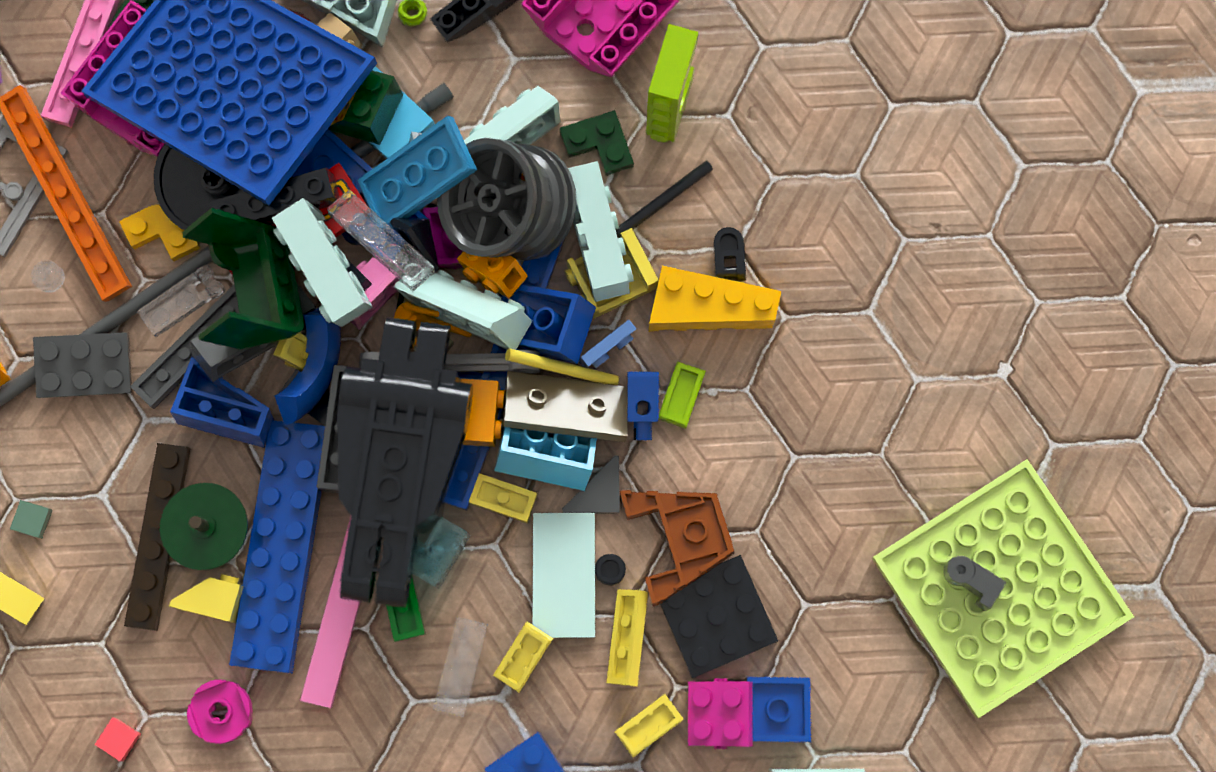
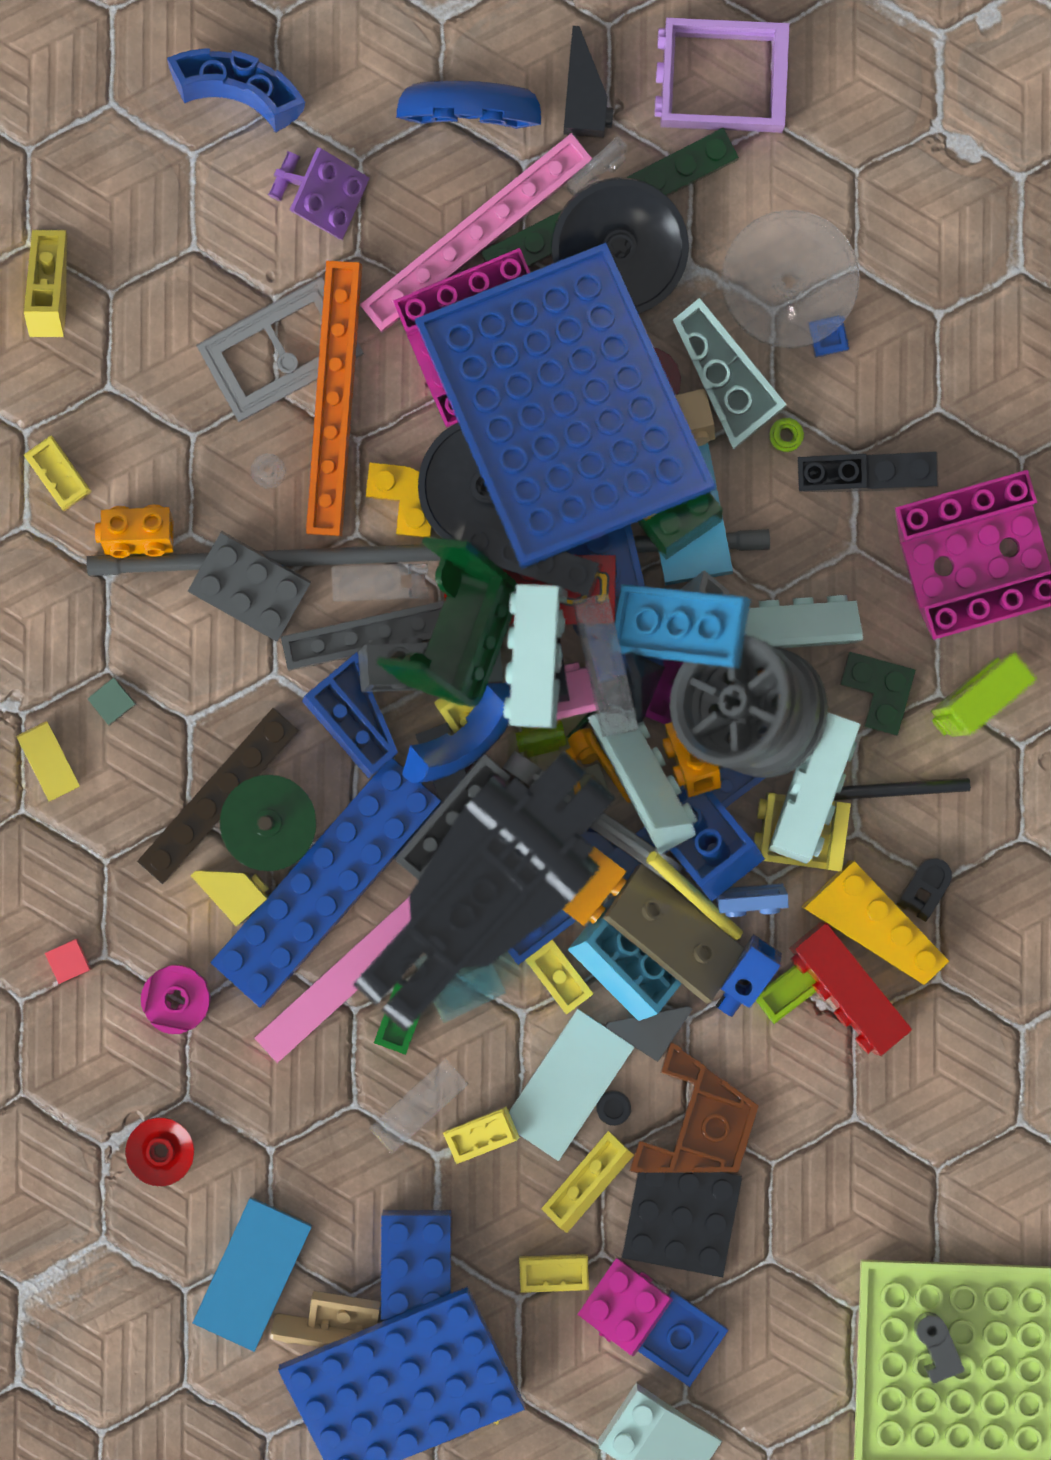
camera: 35 degrees right, 10 degrees up
none -> clear neon green brick [515,719,567,758]
none -> red brick [789,922,912,1056]

